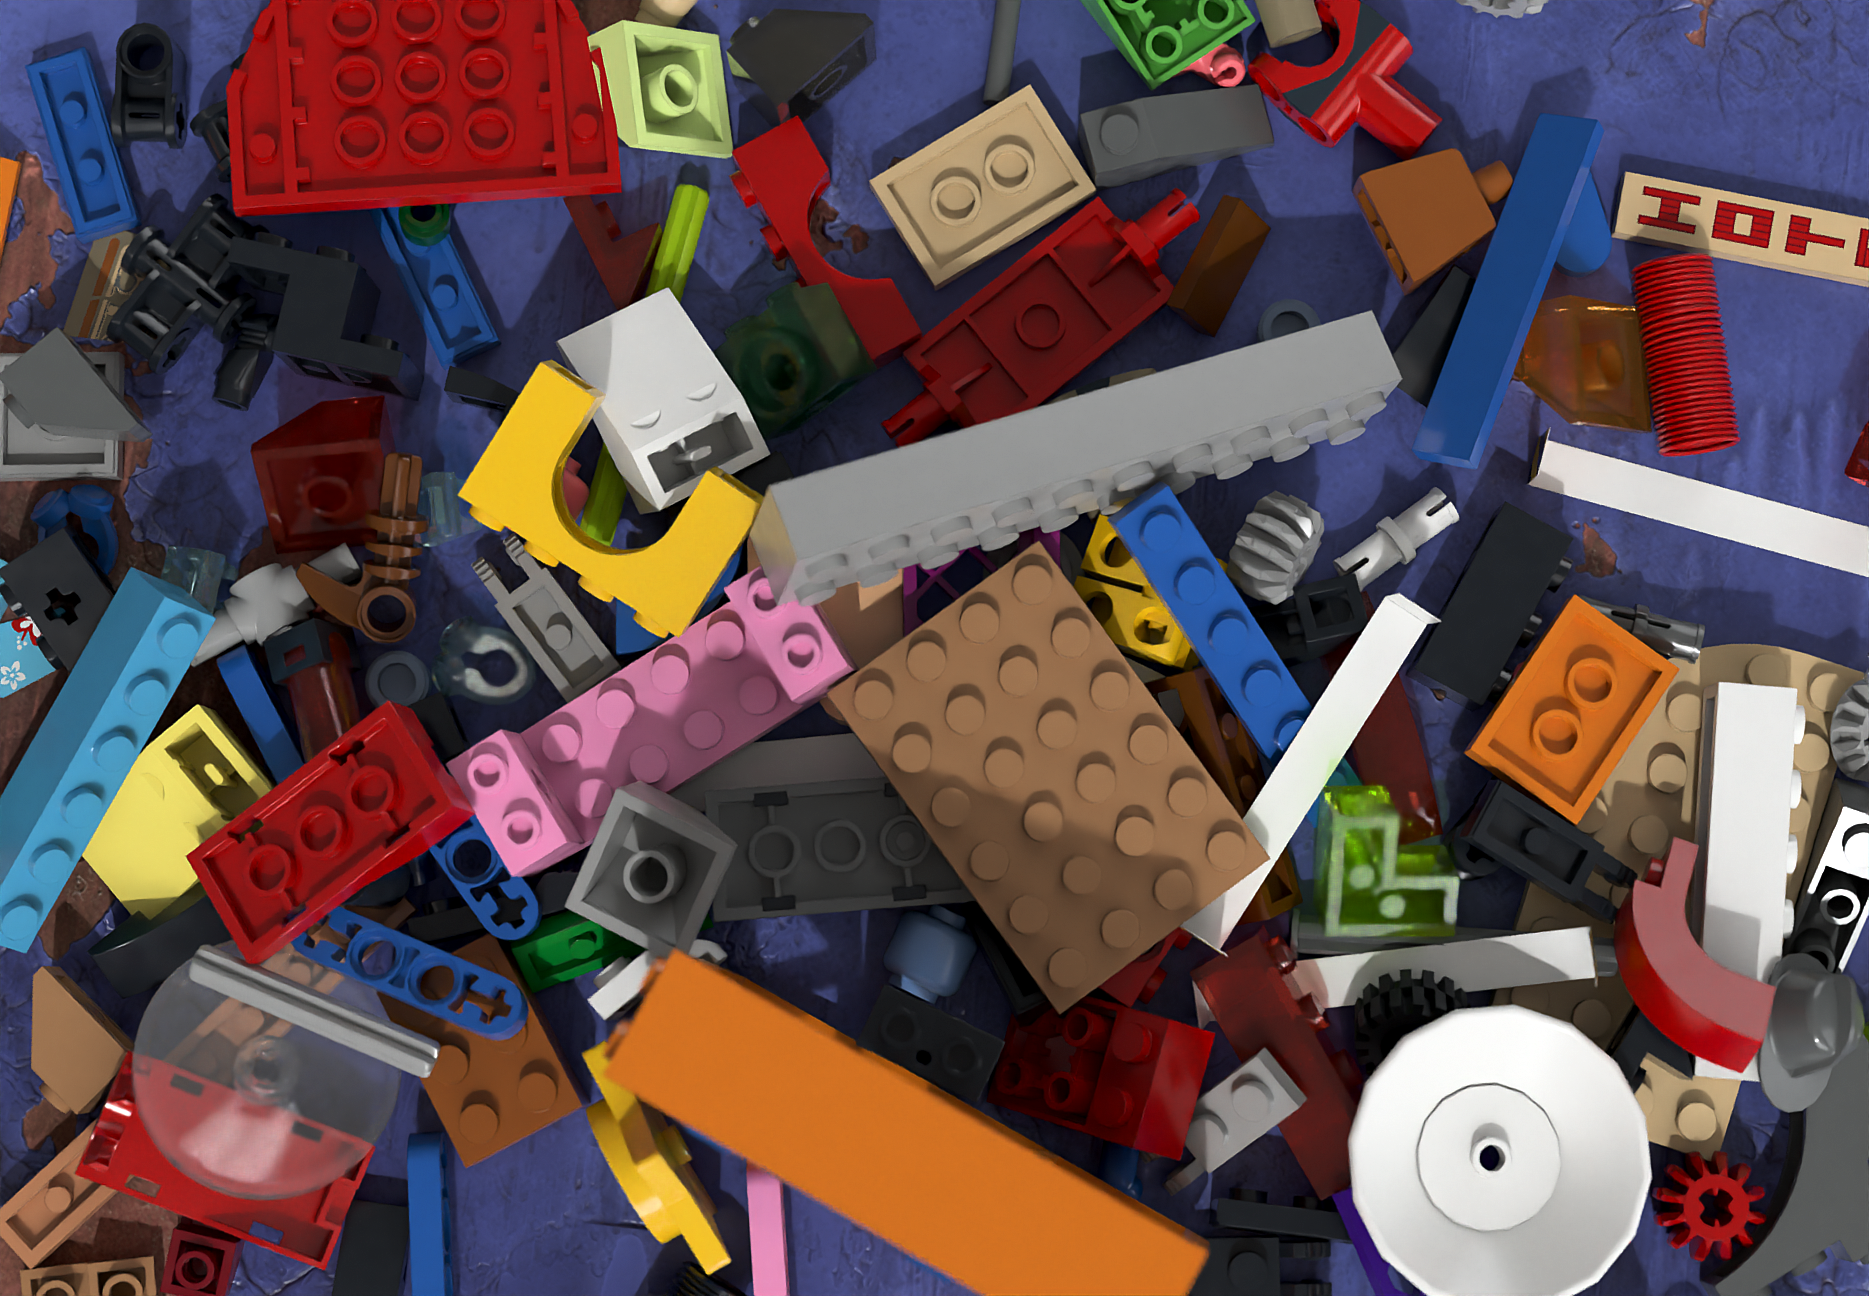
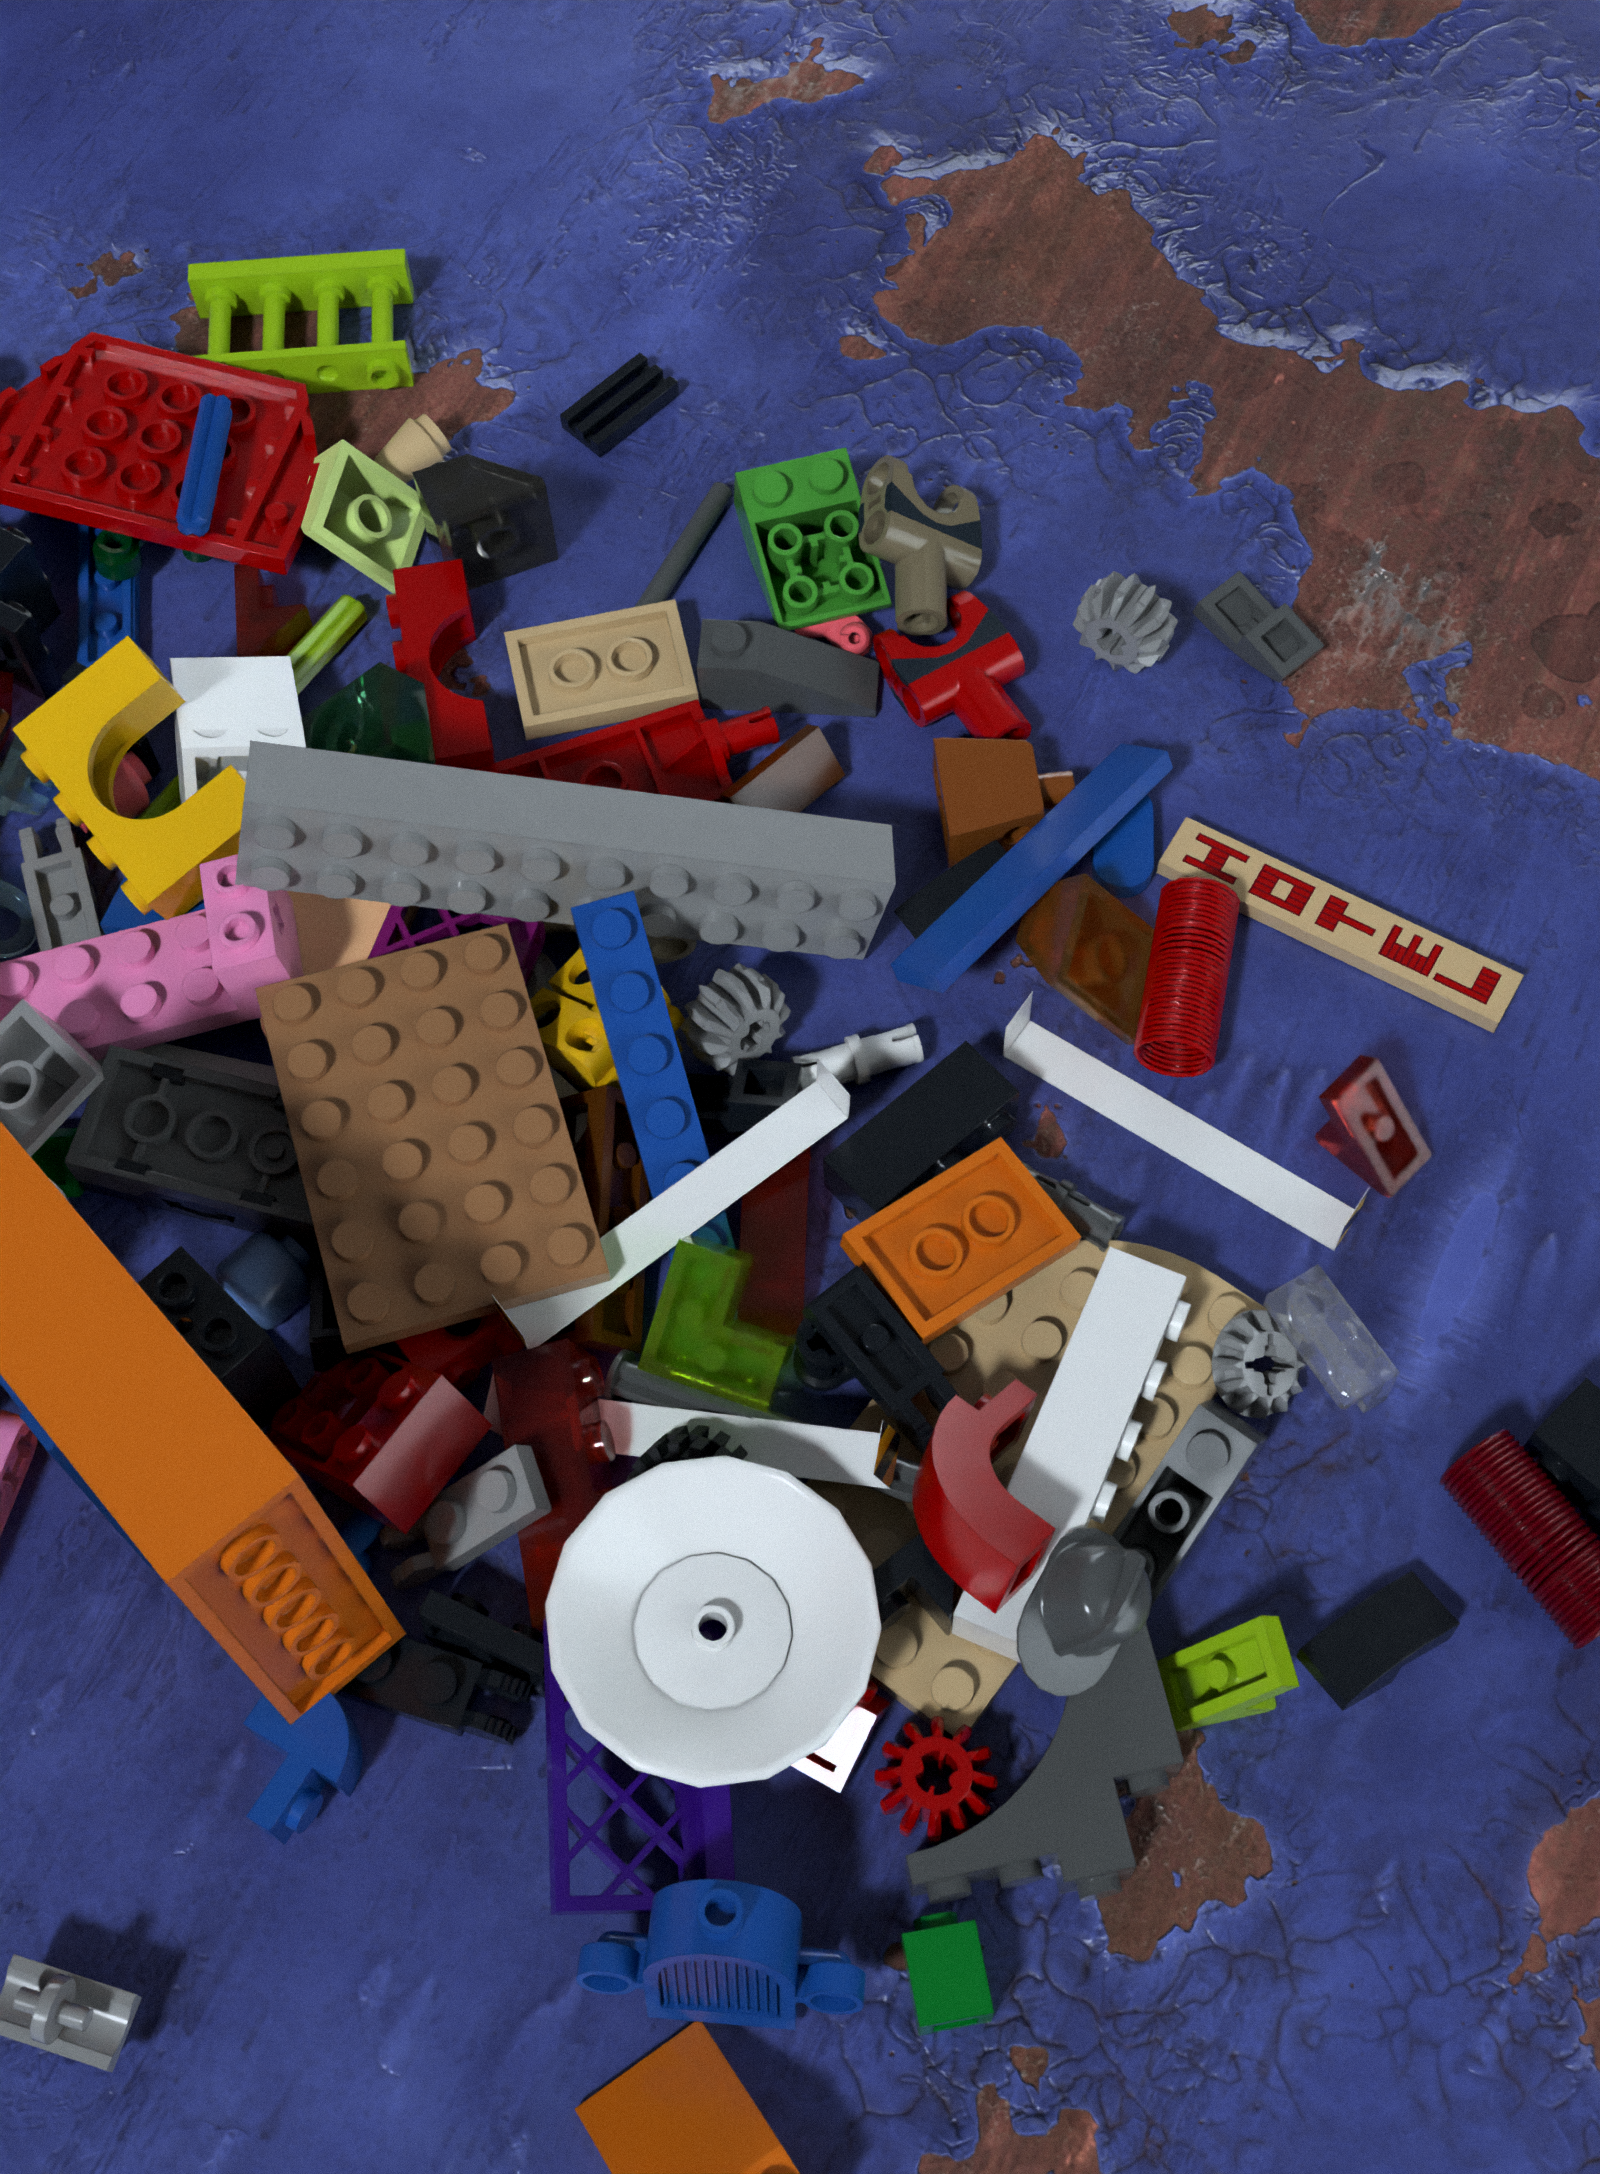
camera: 20 degrees right, 20 degrees down
none -> blue axle [176,393,233,537]

